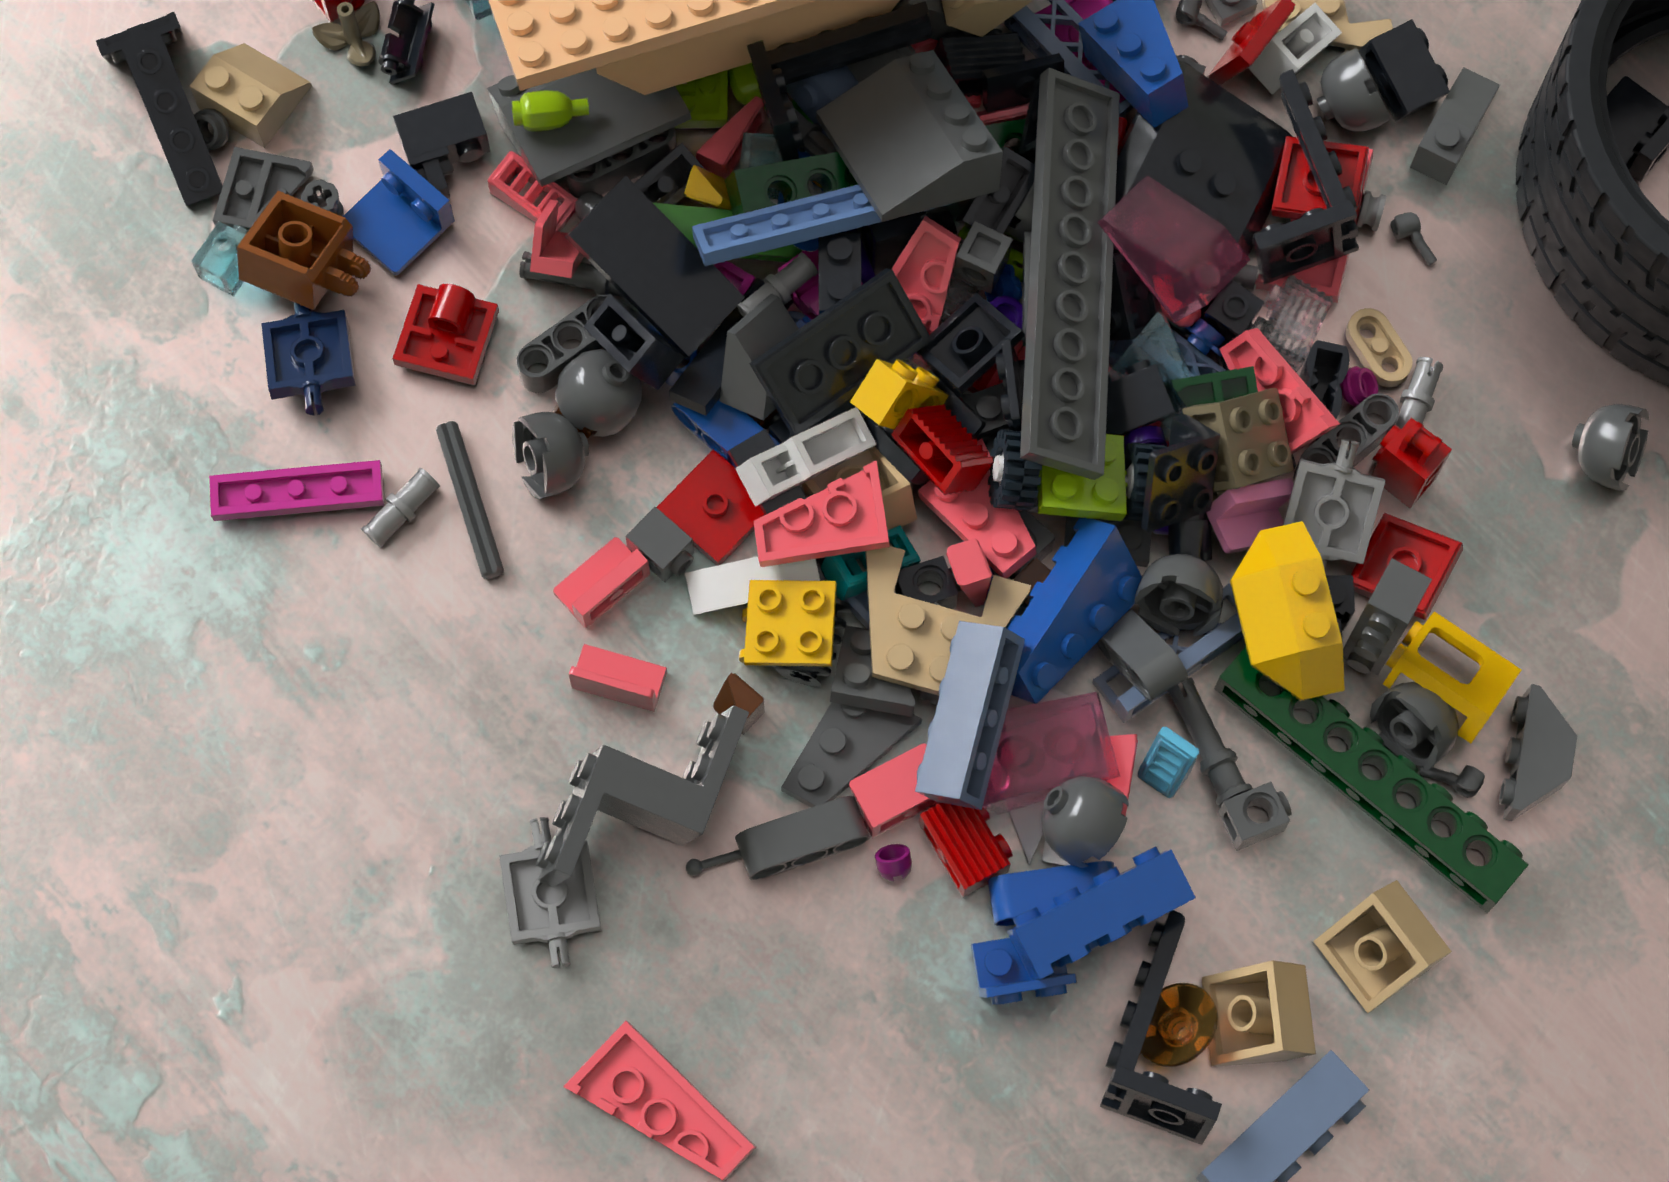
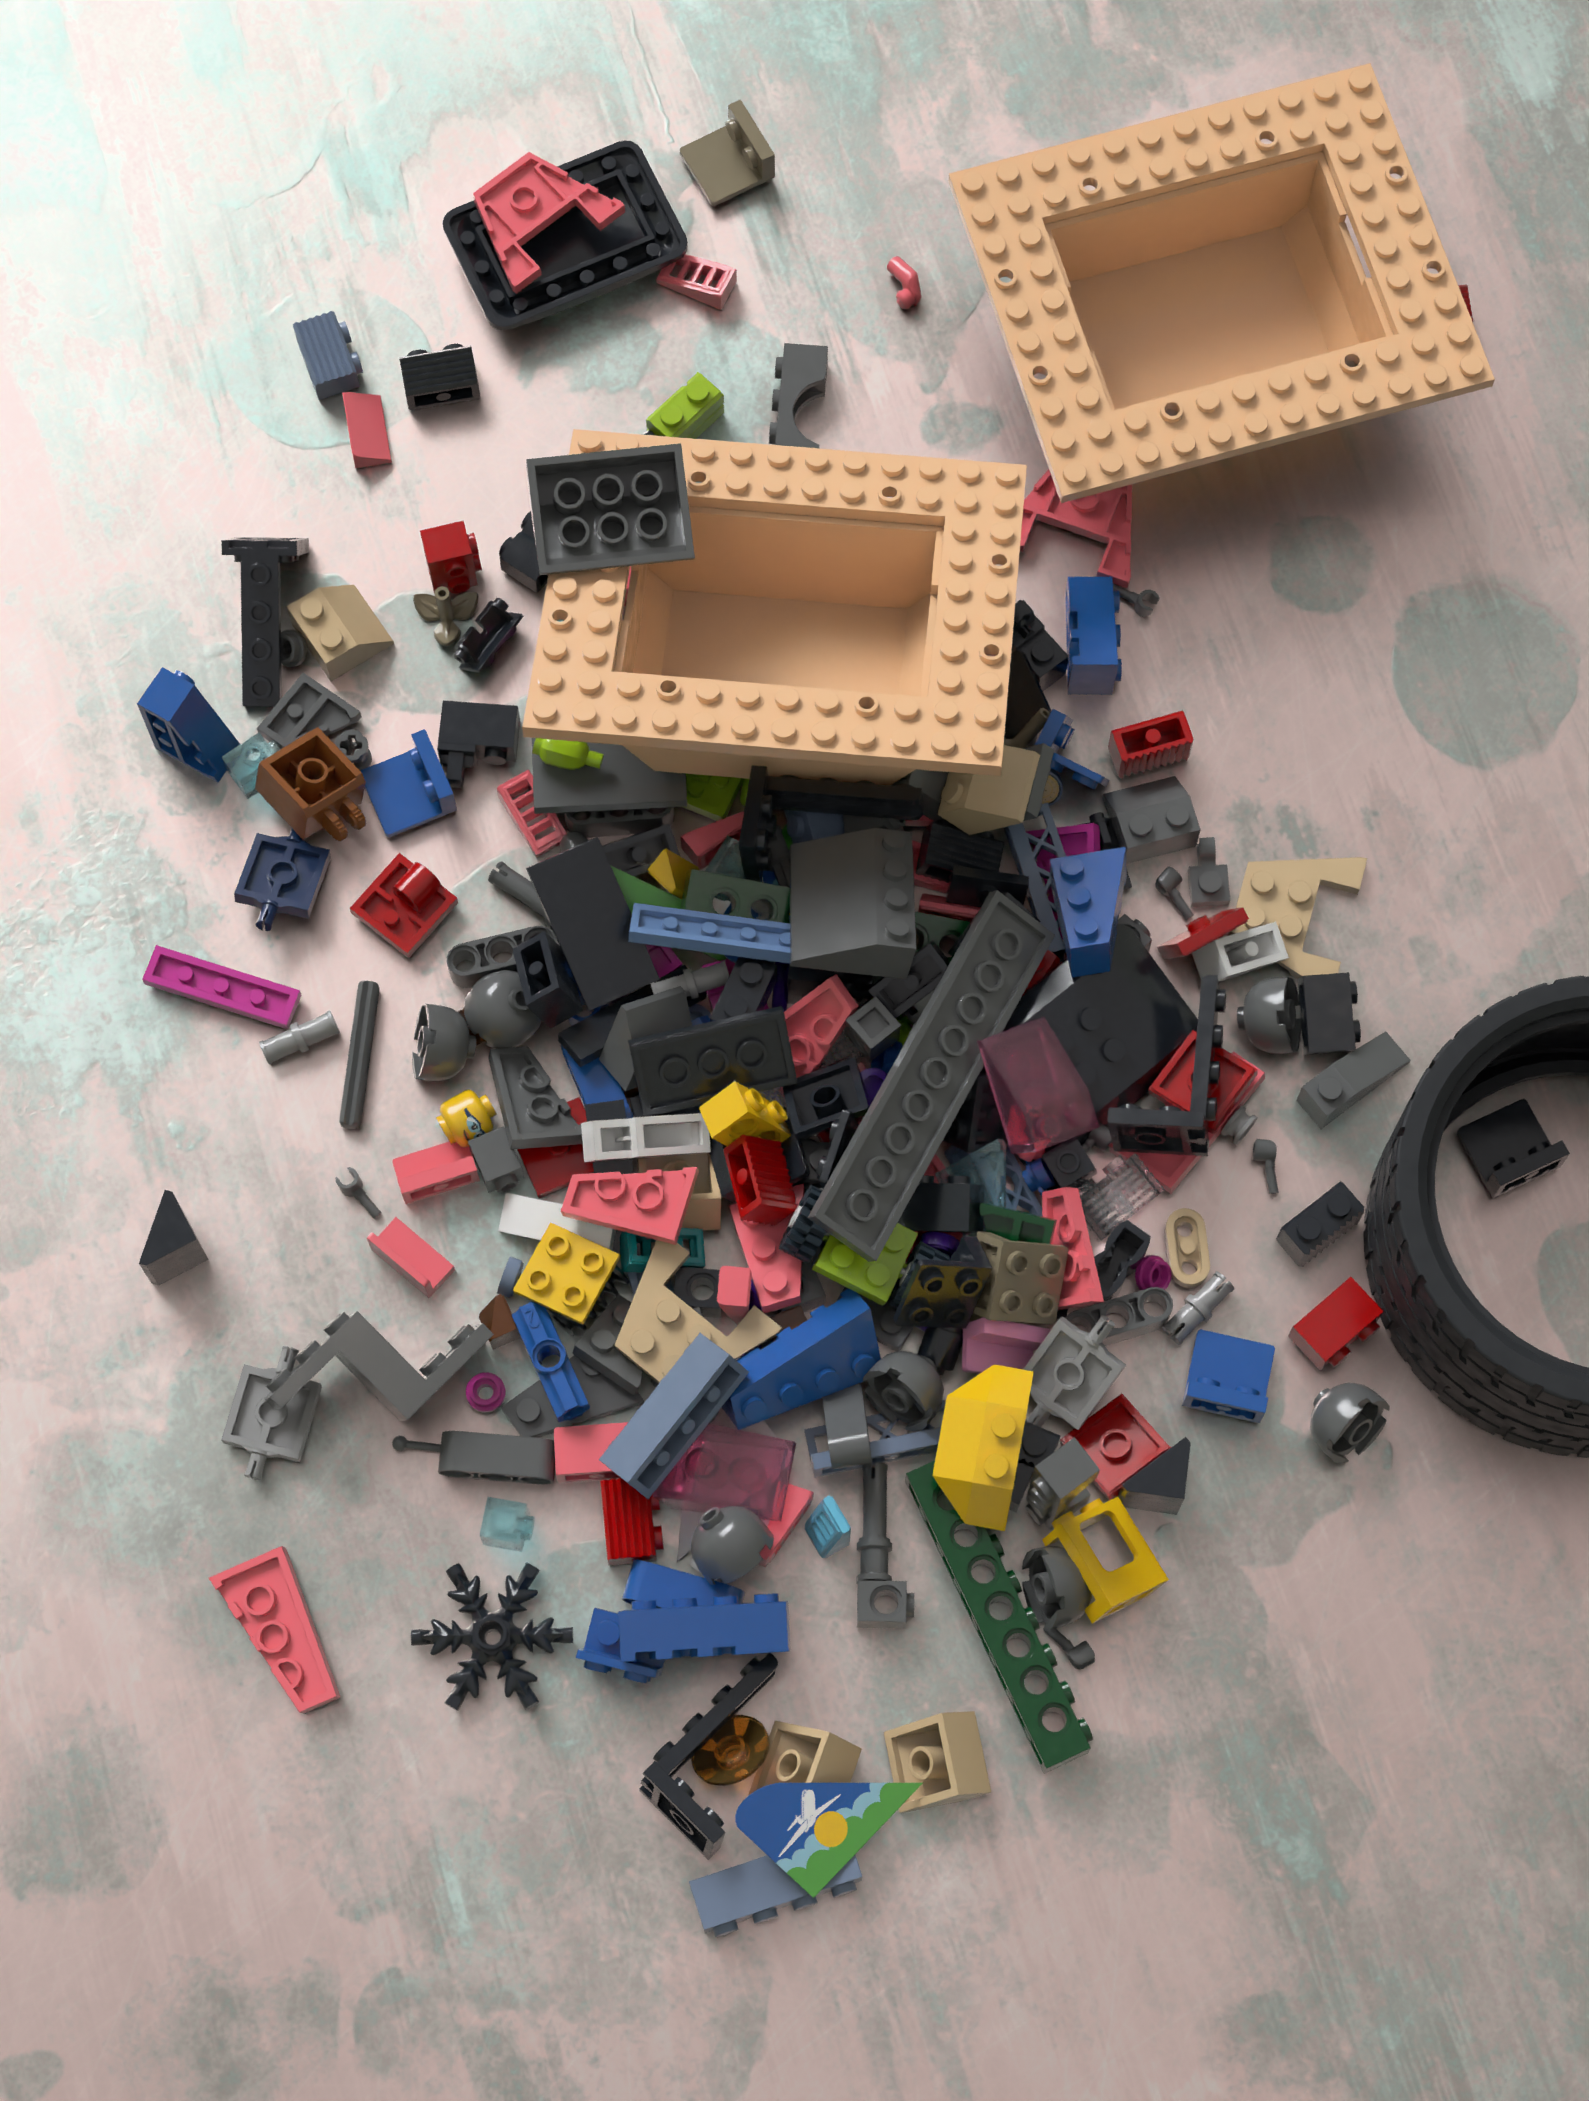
camera: 25 degrees right, 0 degrees up
coral panel [530,199,584,278] -> none
magenta hinge [875,844,912,882] -> none
red brick [1371,417,1452,509] -> none
dark grey slope [1499,684,1577,821] -> none
none -> blue wedge [137,667,242,783]
none -> black slope [139,1190,209,1285]
none -> dark grey hand [336,1167,382,1219]
none -> black piece [411,1562,573,1711]
none -> yellow head [436,1089,497,1147]
none -> dark pink plate [466,1372,506,1412]
none -> clear light blue brick [479,1497,535,1552]
none -> dark grey wing [488,1046,583,1150]
none -> sand blue tile [497,1256,524,1298]
none -> blue piece [512,1302,590,1422]
none -> sticker [735,1783,923,1898]
none -> black slope [1117,1437,1191,1515]
none -> blue bracket [1182,1329,1275,1423]
none -> black brick [1276,1181,1364,1267]
none -> red brick [1288,1277,1384,1371]

